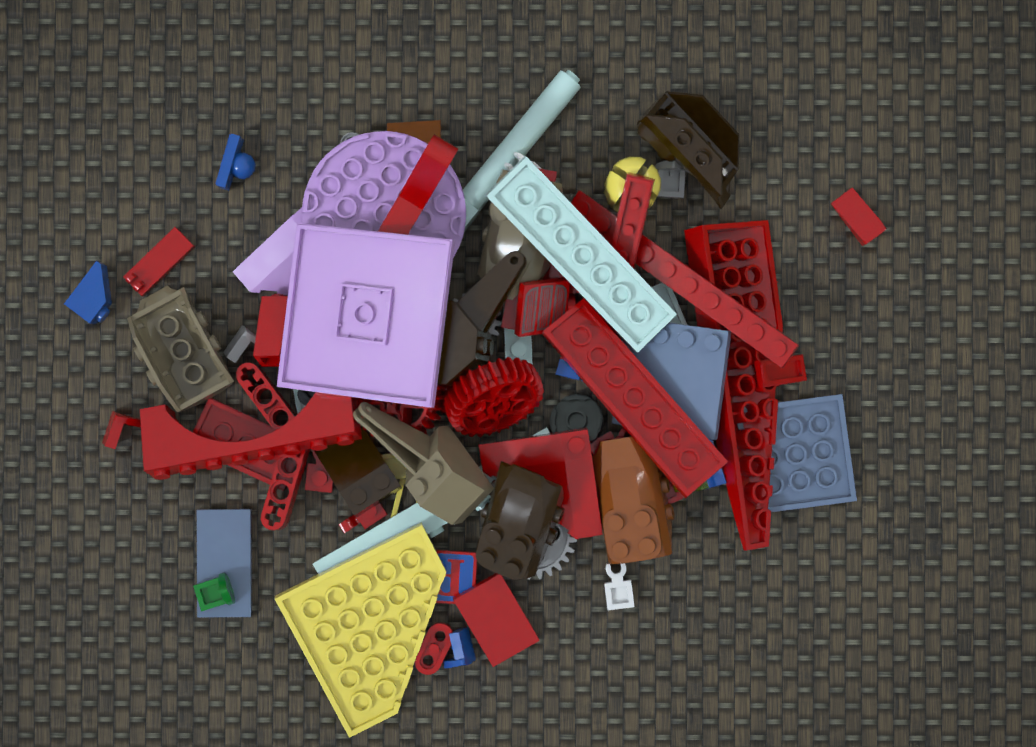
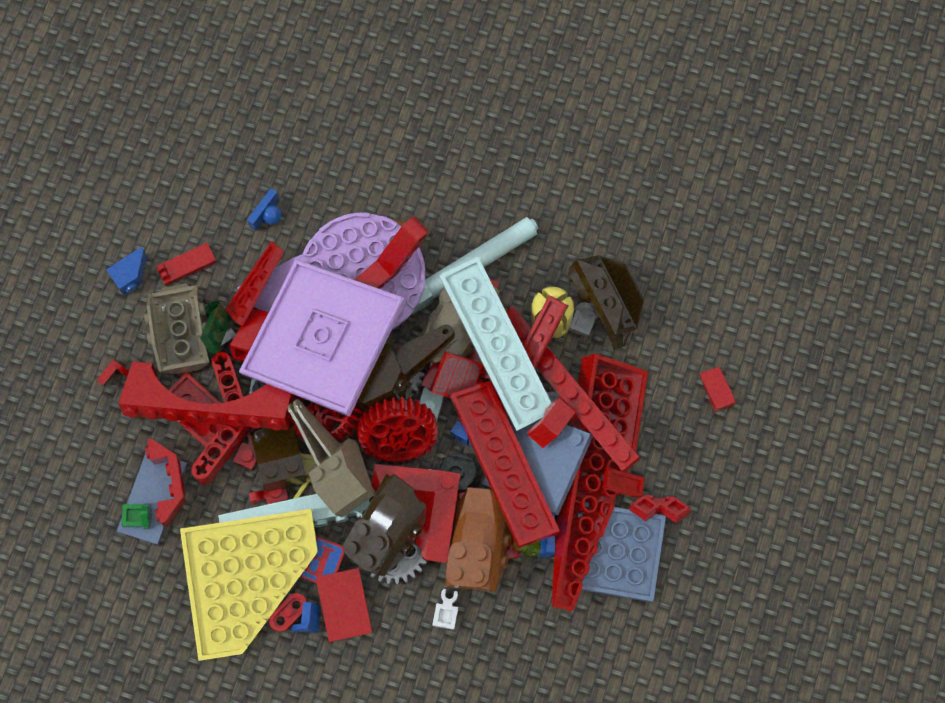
camera: 15 degrees right, 15 degrees down
none -> red slope [145,438,187,527]
none -> dark green plate [200,301,230,354]
none -> red wing [225,241,284,326]
none -> red slope [527,397,576,448]
none -> red tile [629,495,691,523]

